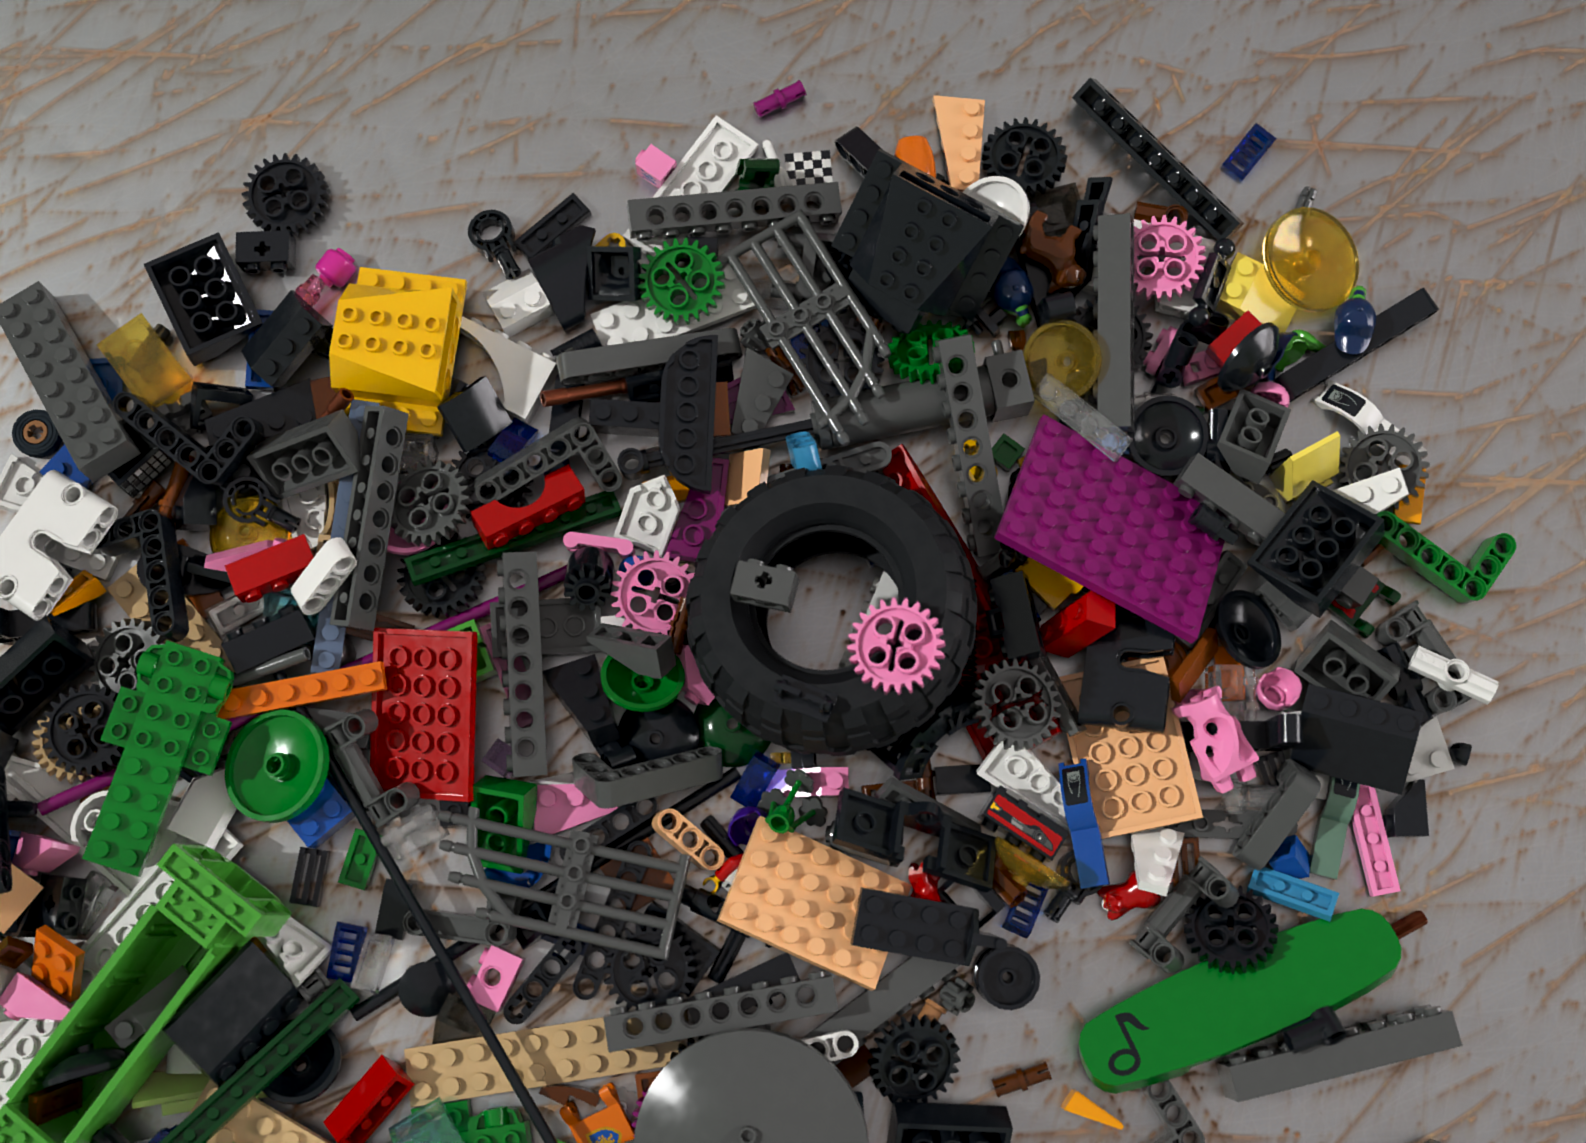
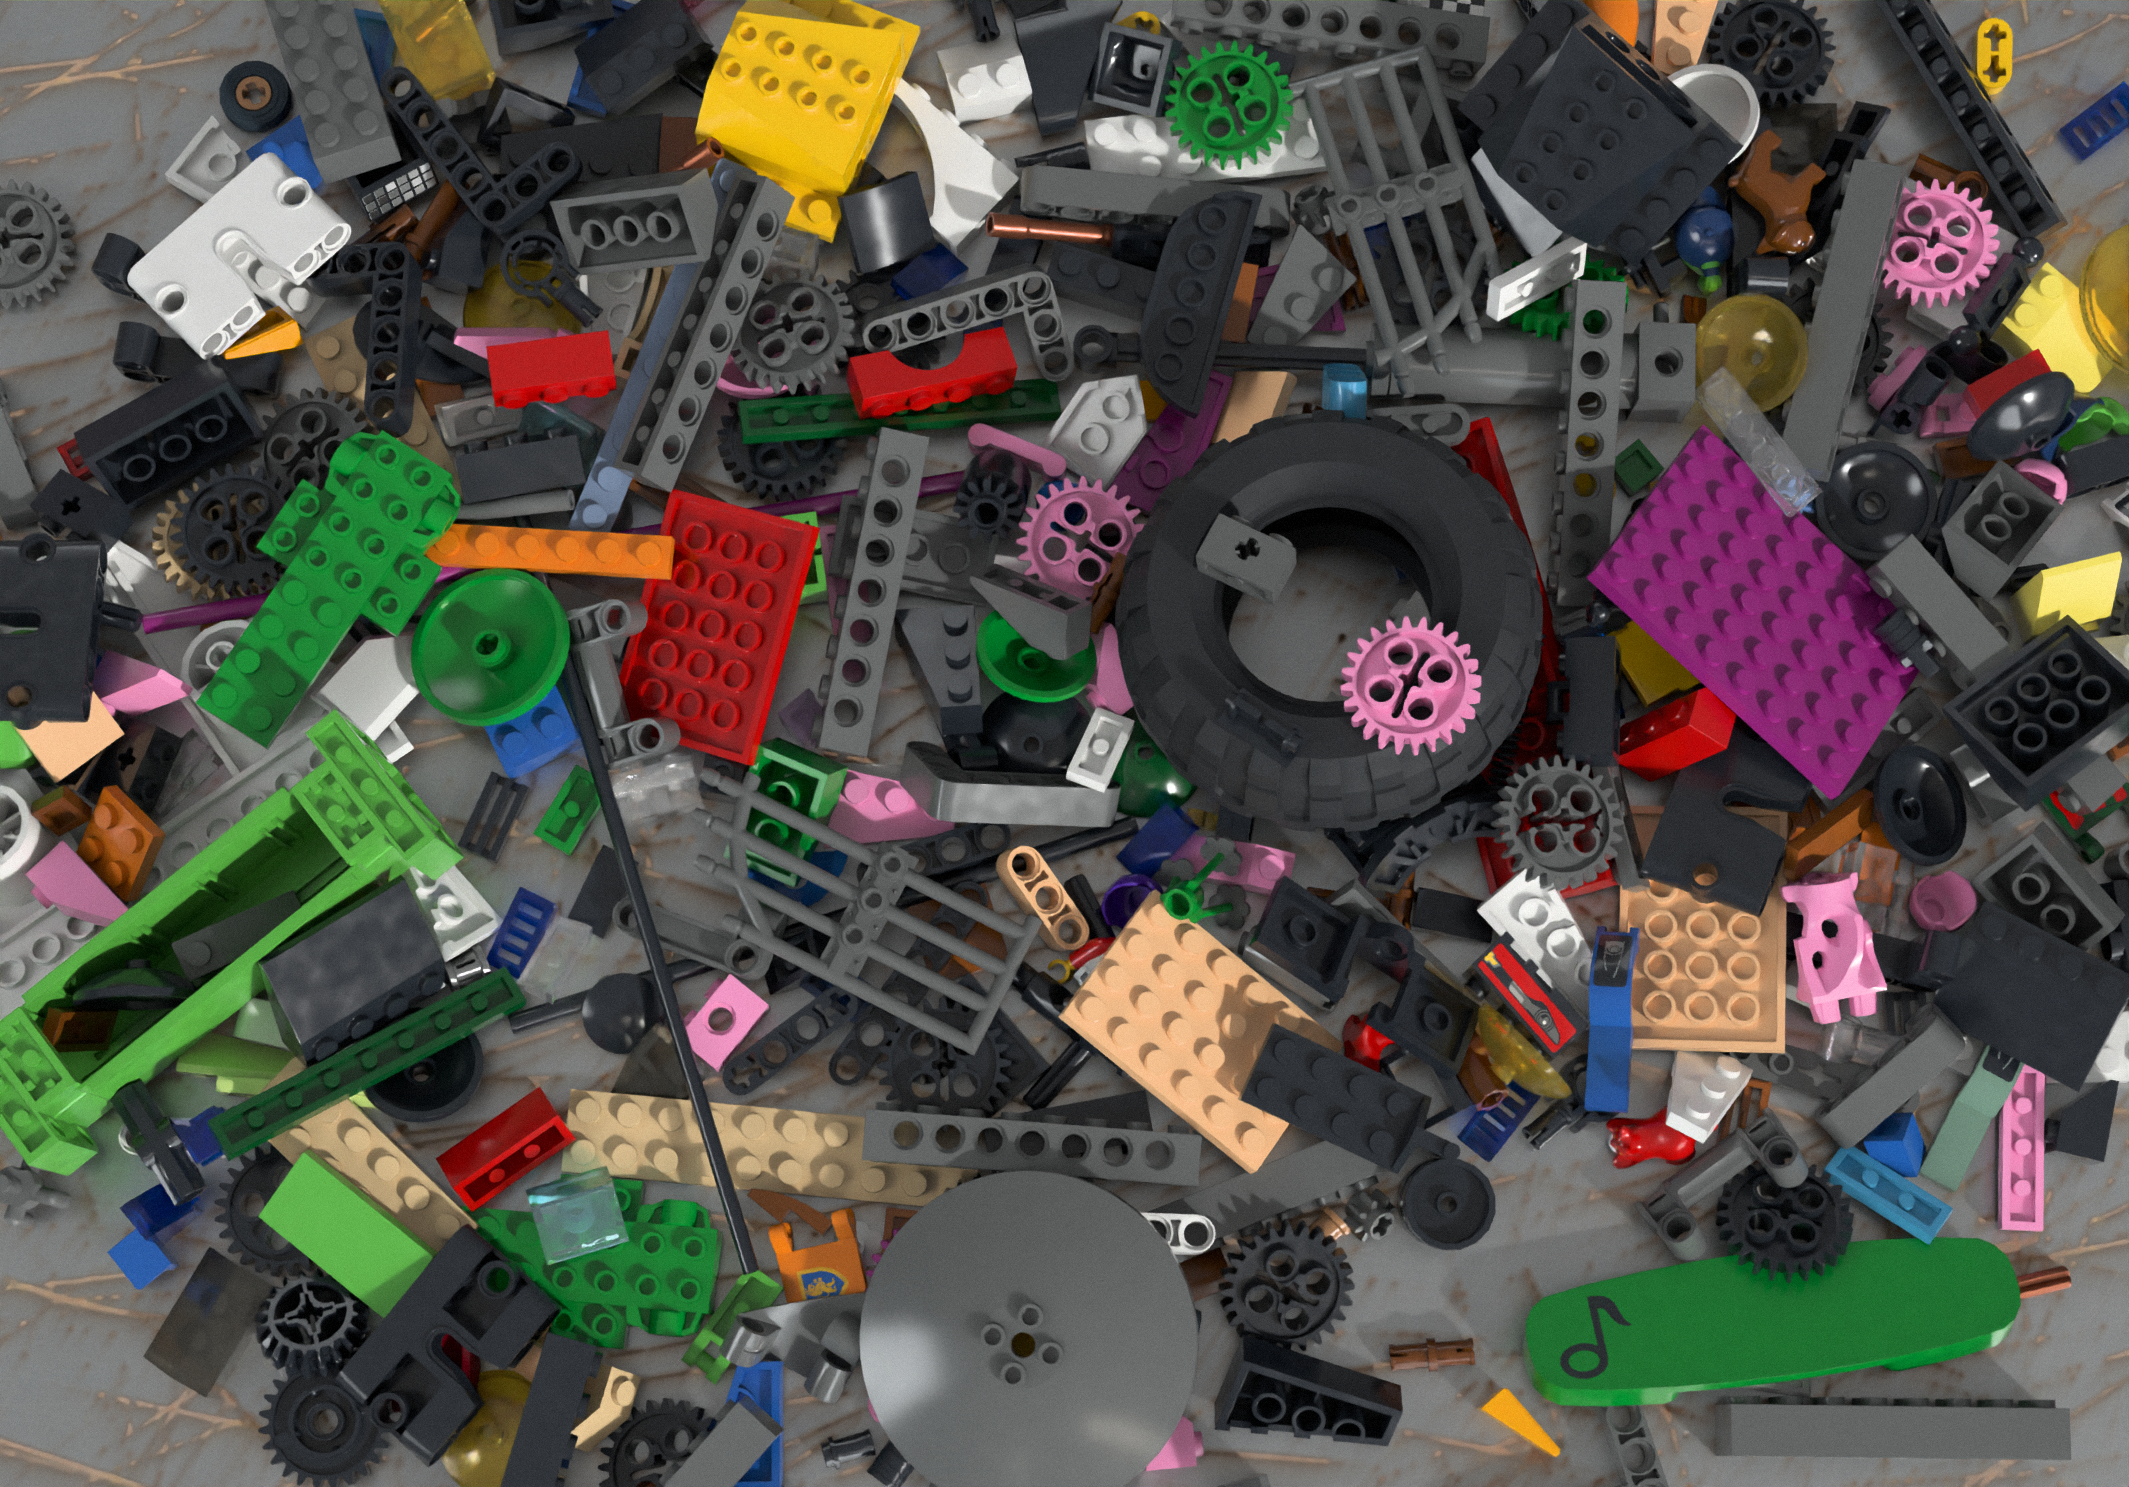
camera: 10 degrees right, 0 degrees up
white beam [291,537,357,615] -> none
black piece [1282,1006,1347,1054] -> none
none -> white plate [1066,707,1135,793]
none -> white plate [1486,236,1587,322]
none -> yellow beam [1972,18,2013,95]

